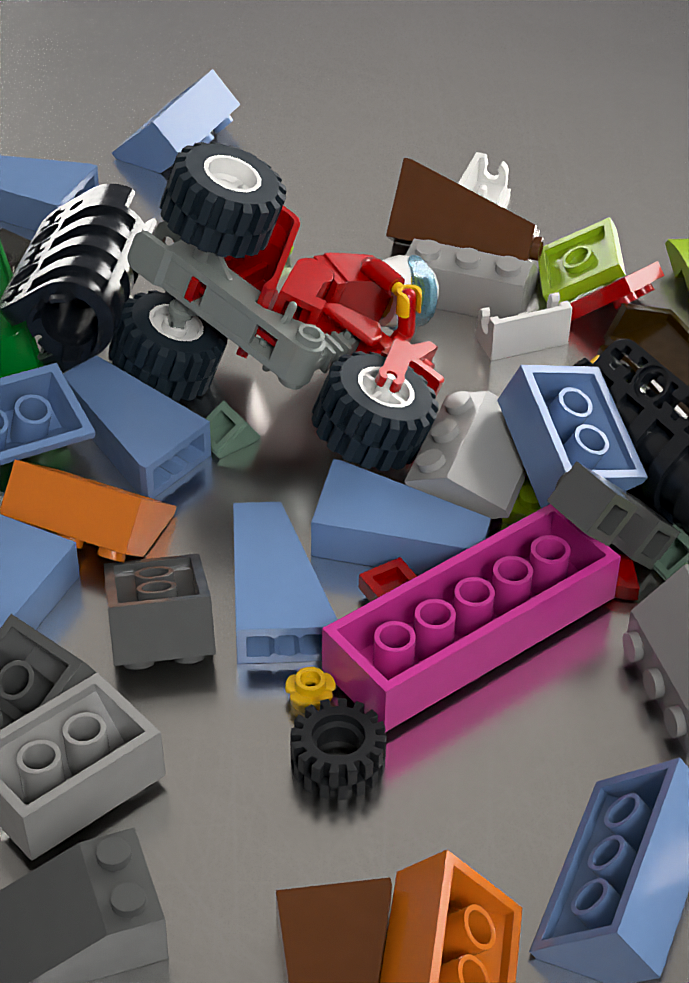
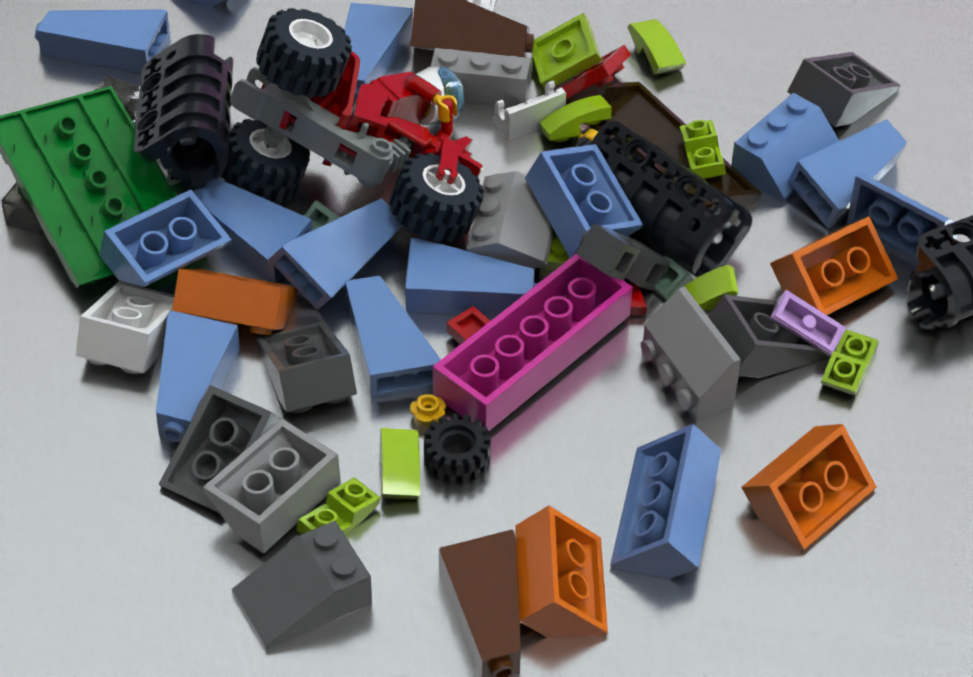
camera: 10 degrees left, 5 degrees up
none -> medium blue slope [269,198,403,310]
none -> lime slope [296,477,381,536]
none -> medium blue slope [344,3,413,104]
none -> lime slope [379,428,420,500]
none -> lime slope [539,95,612,142]

